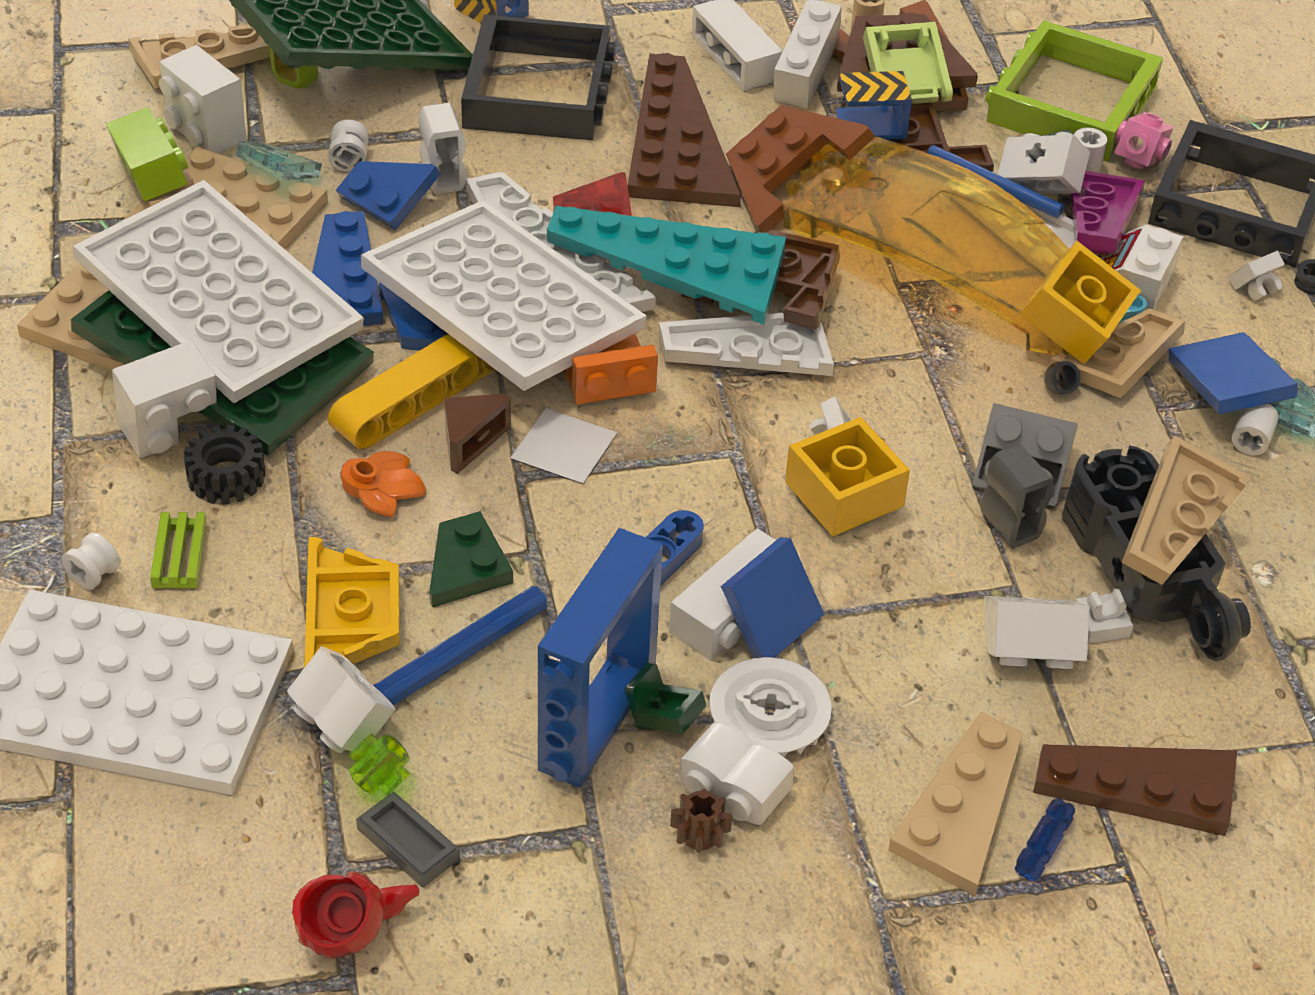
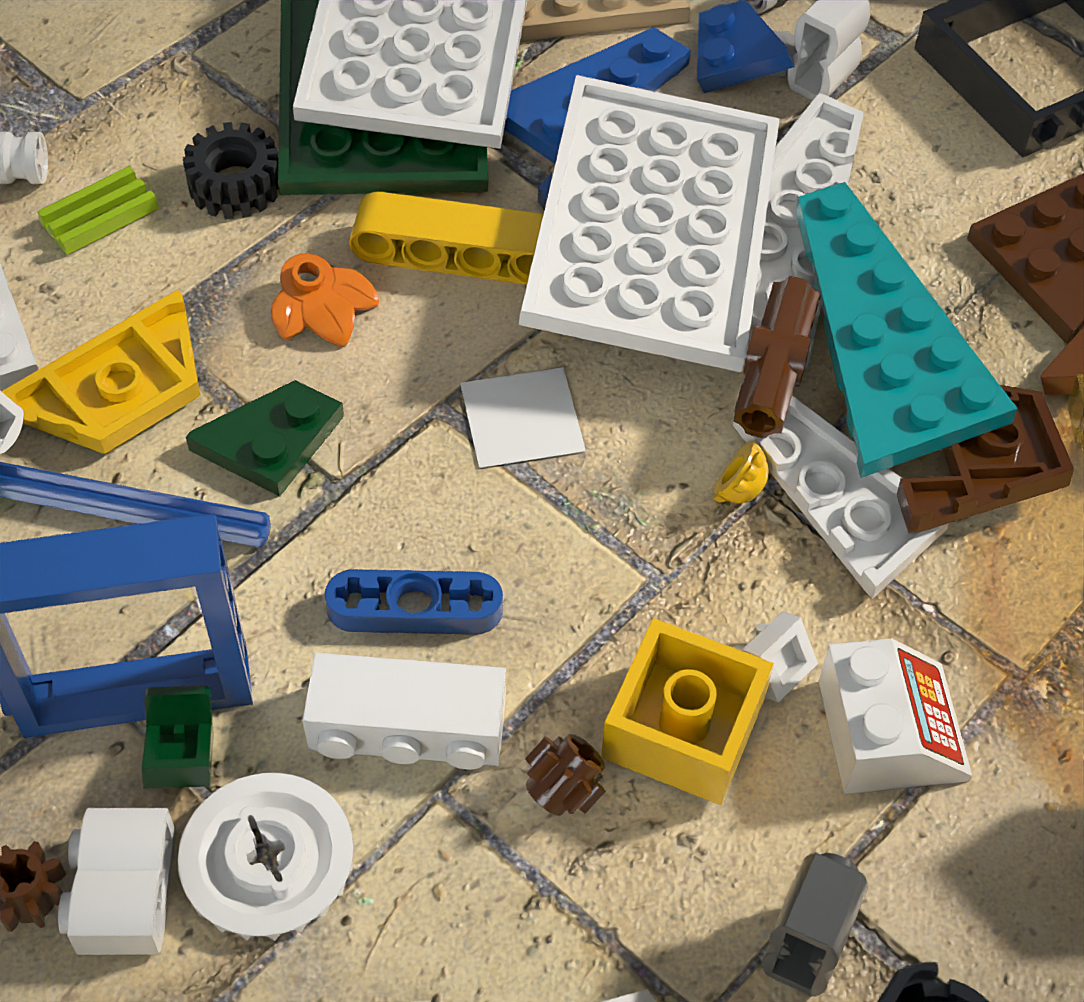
camera: 55 degrees right, 10 degrees up
white brick [112,340,217,459] -> none
reddish brown slope [444,394,511,474] -> none
clear red wing [553,172,632,216] -> none
orange bracket [564,334,658,405] -> none
blue tile [721,537,825,658] -> none
light grey slope [972,403,1078,507] -> none
none -> reddish brown gear [525,734,606,816]
none -> yellow animal [712,441,769,503]
none -> reddish brown piece [733,276,820,439]
none -> white slope [818,638,972,794]

